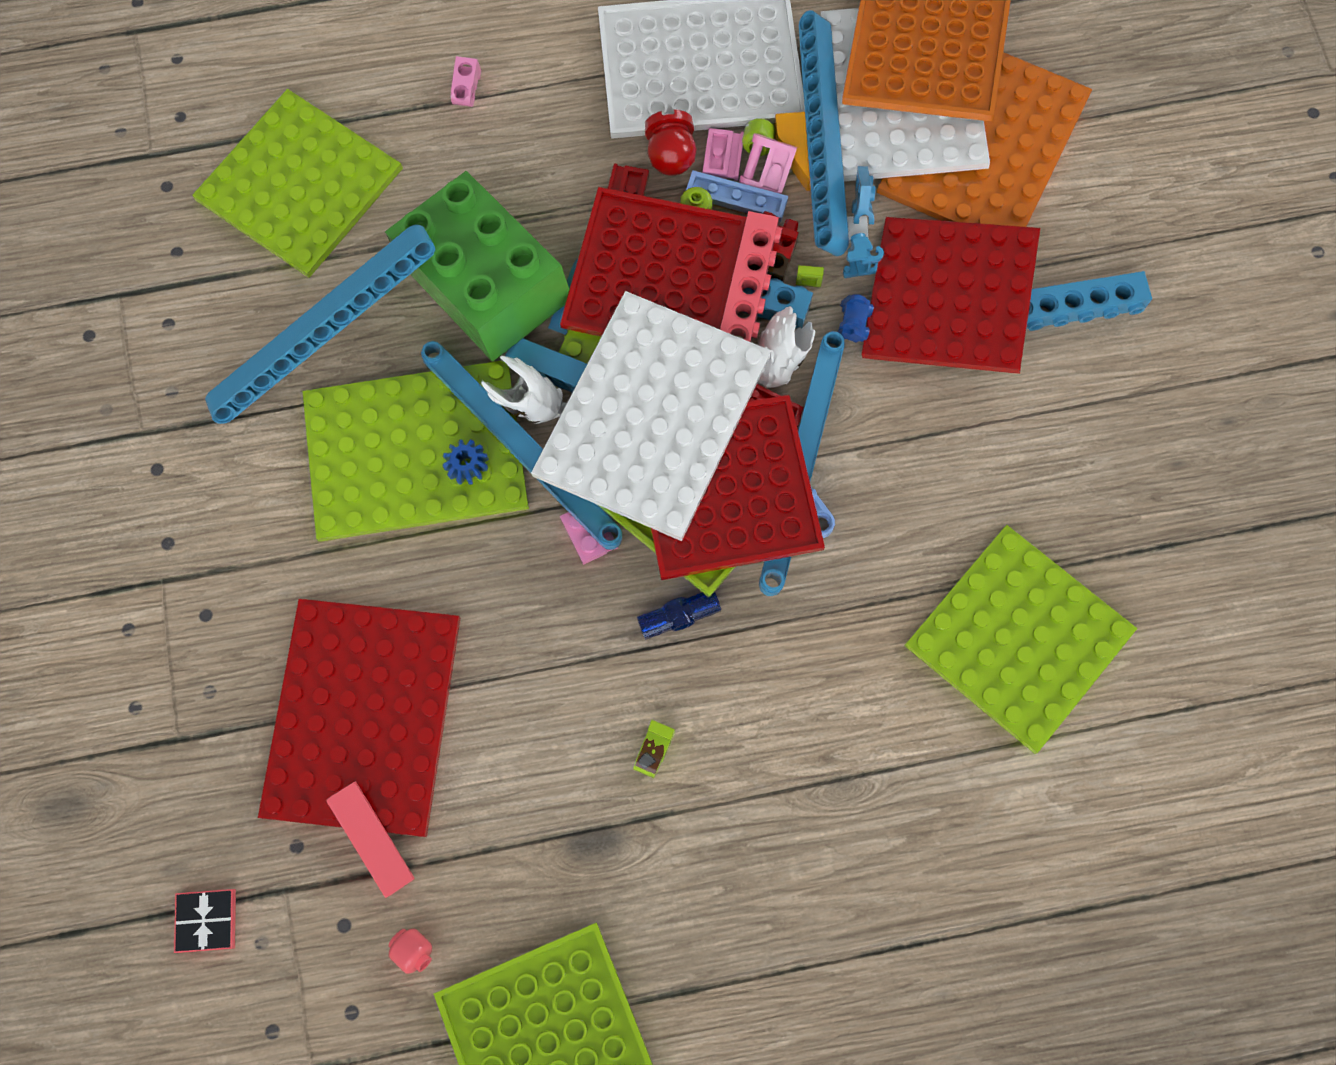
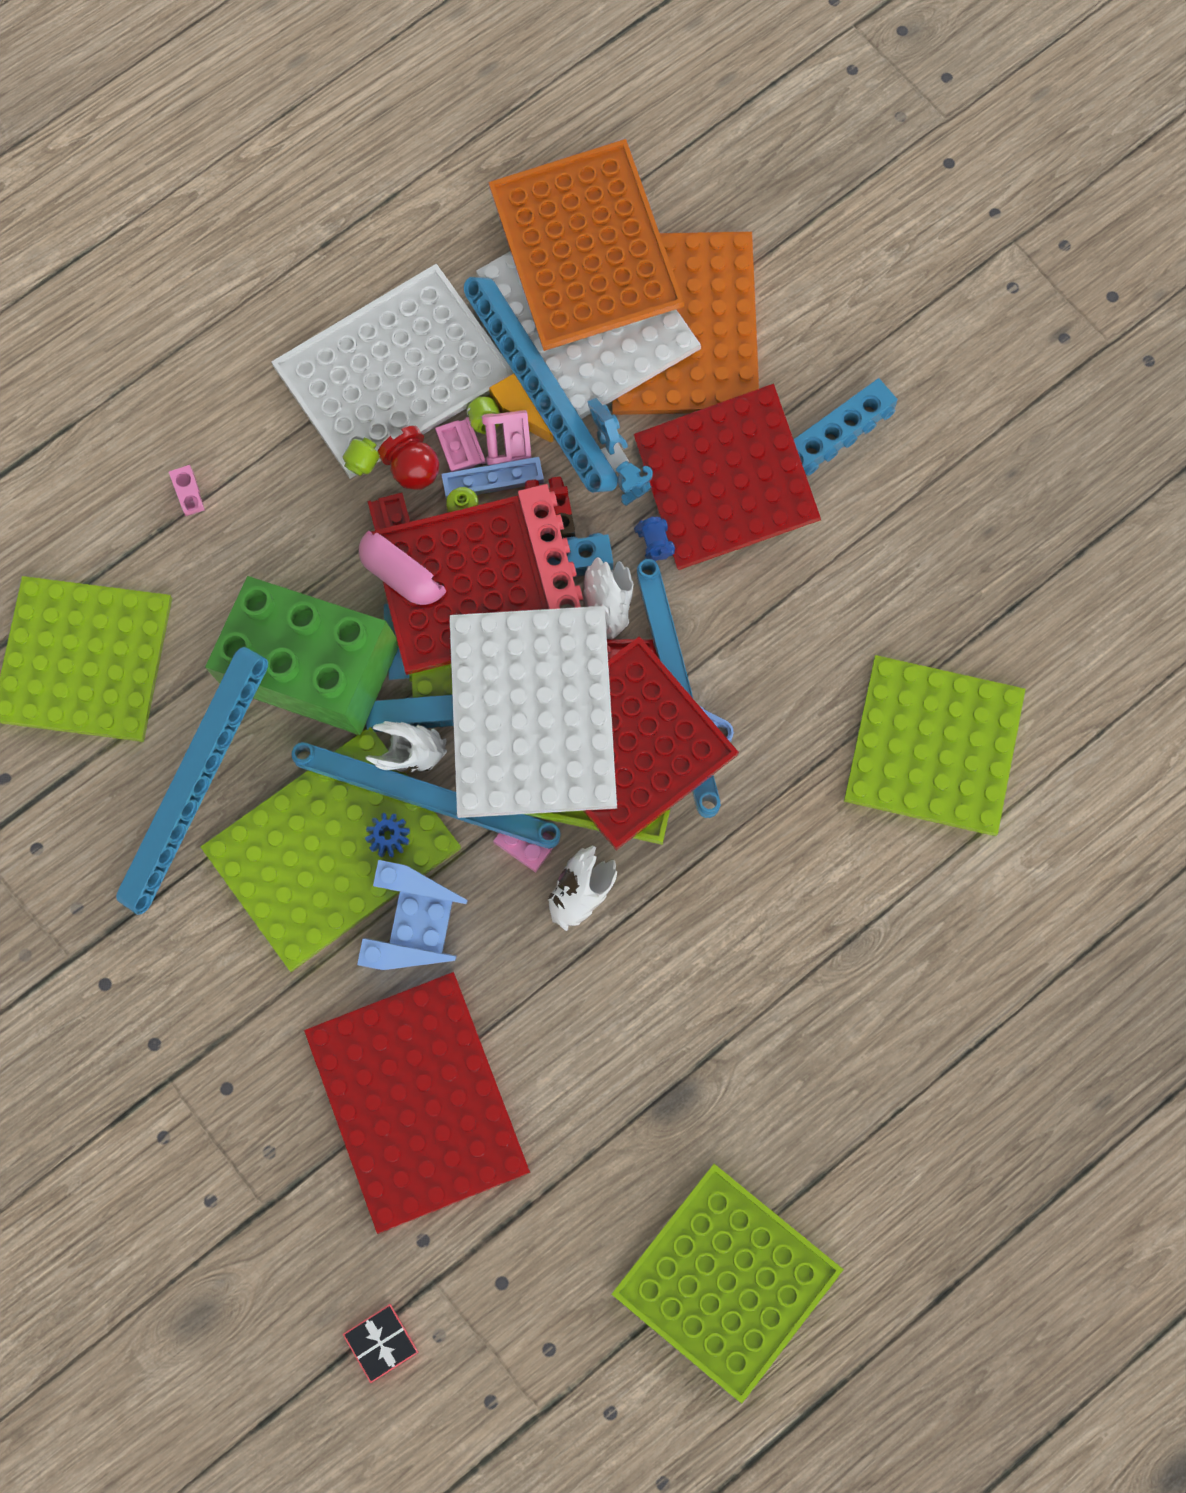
camera: 30 degrees left, 0 degrees up
coral slope [326,781,415,898] -> none
coral head [388,929,432,974] -> none
leg [633,720,675,778] -> none
clear blue piece [637,592,721,640] -> none
lime tile [796,265,824,287] -> none
none -> lime head [343,437,380,476]
none -> light blue wedge [357,860,468,970]
none -> bright pink brick [359,530,446,605]
none -> white head [548,845,617,931]

